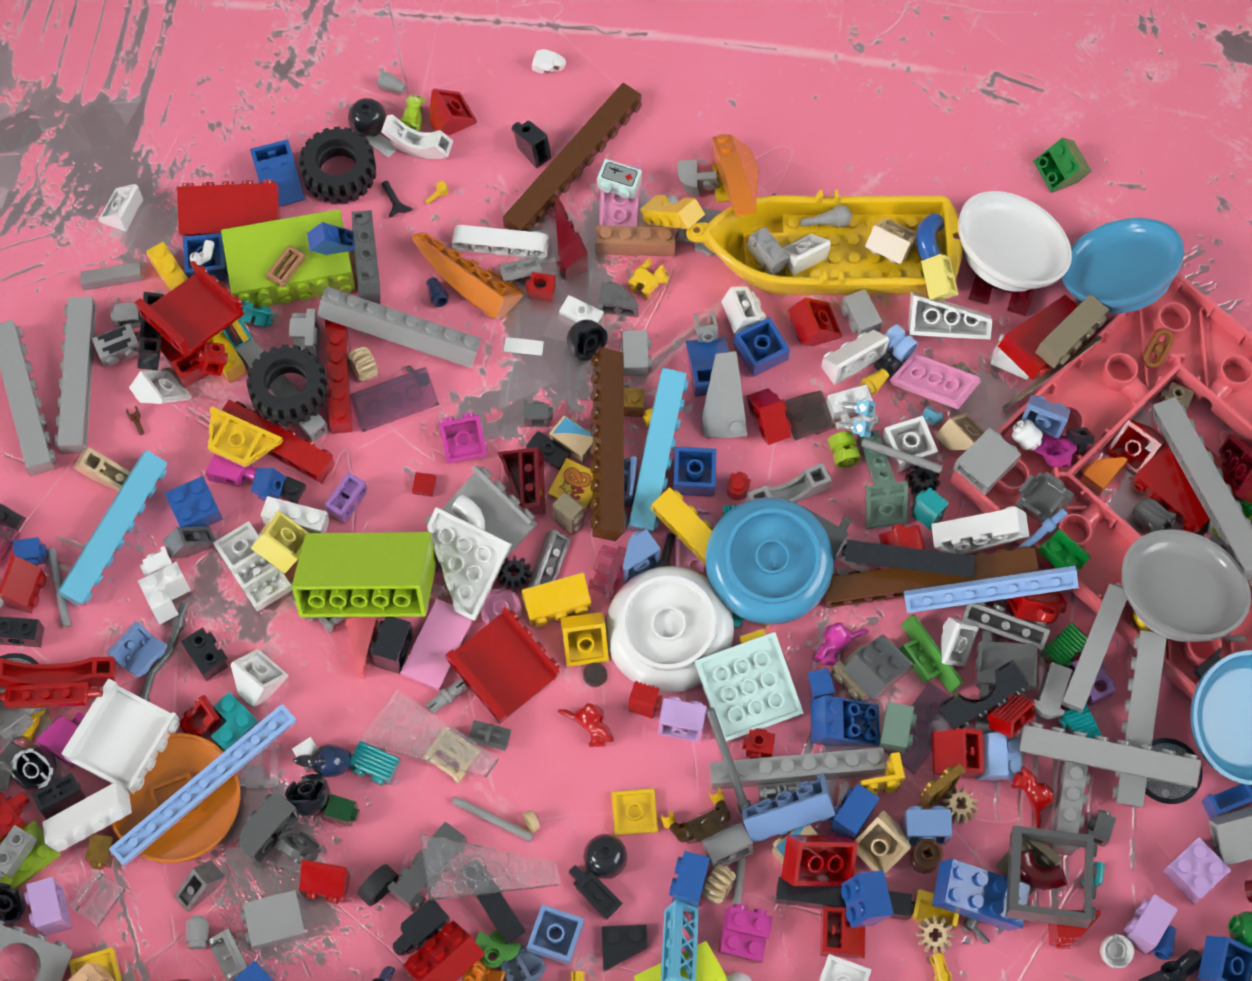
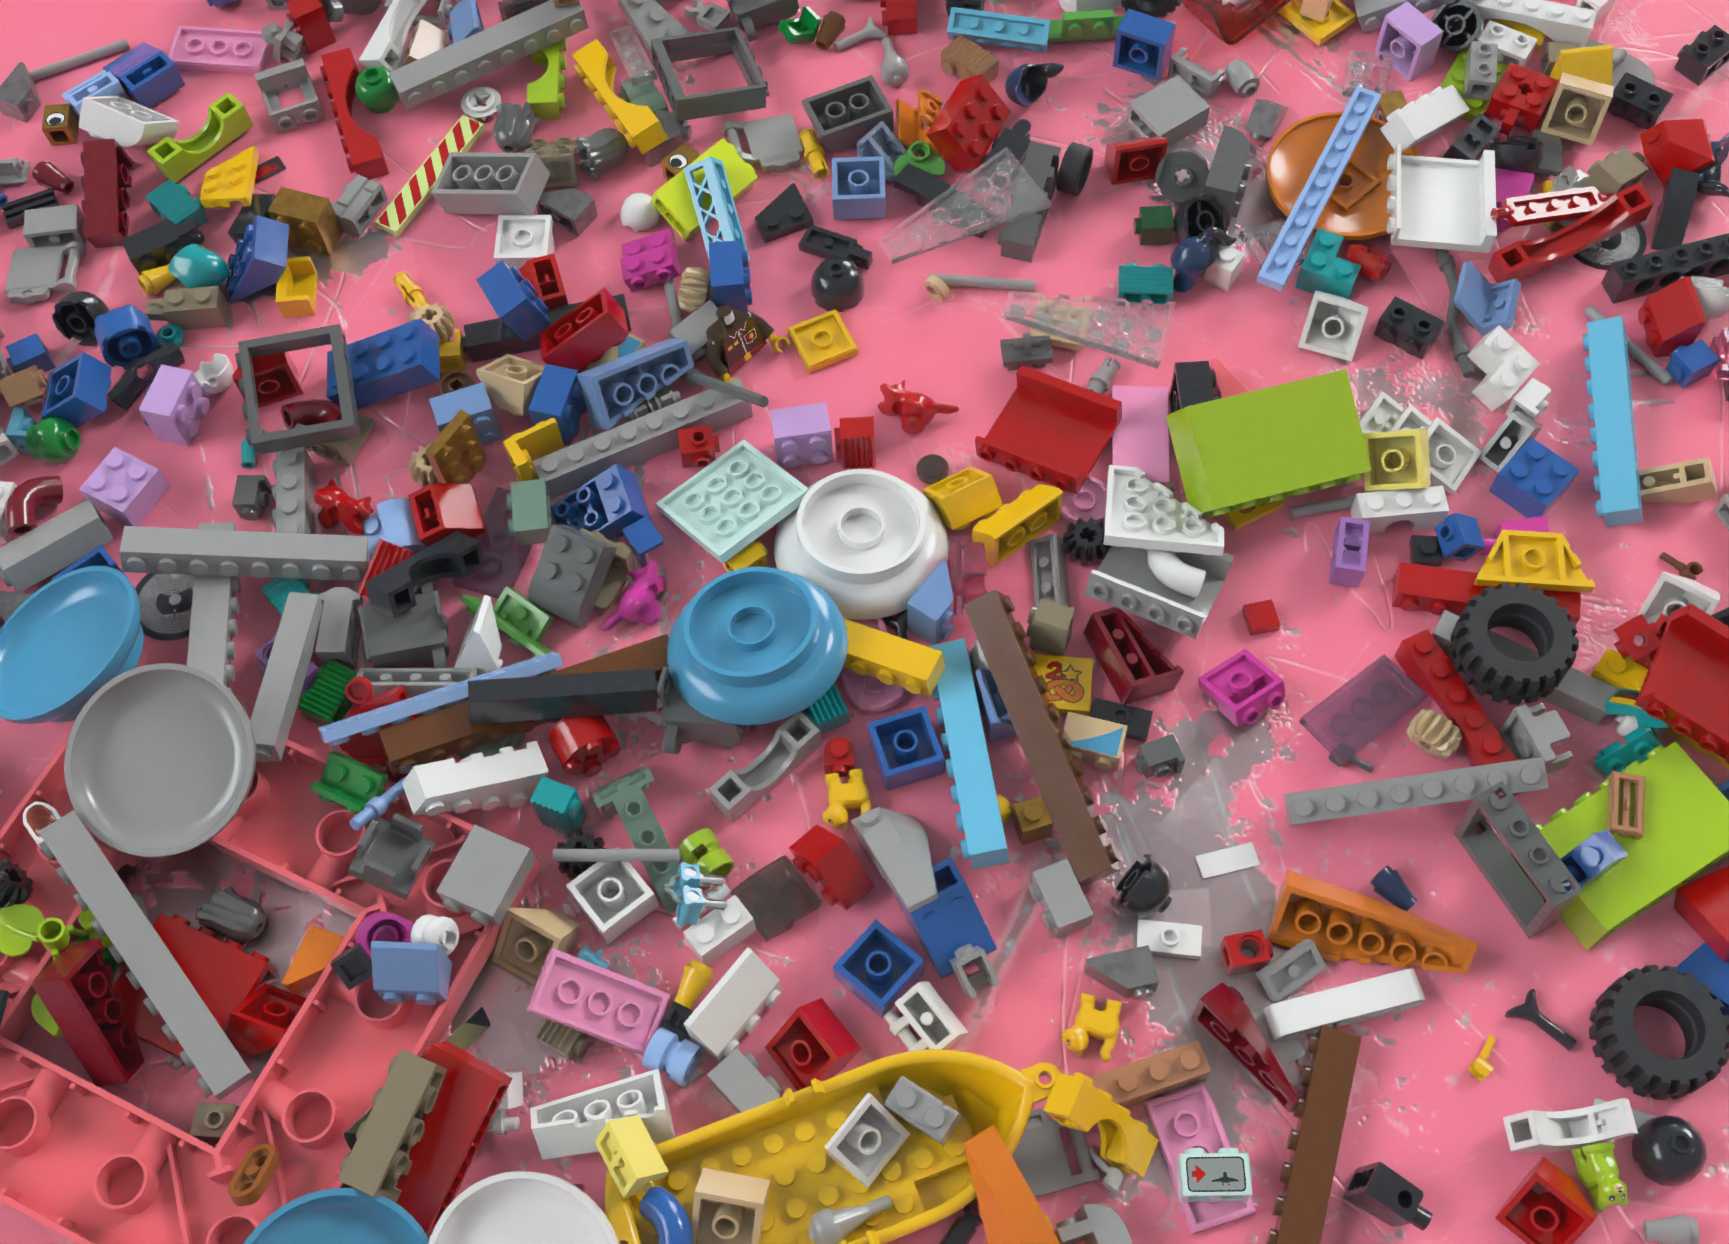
camera: 165 degrees right, 5 degrees down
none -> yellow animal [822,768,872,833]

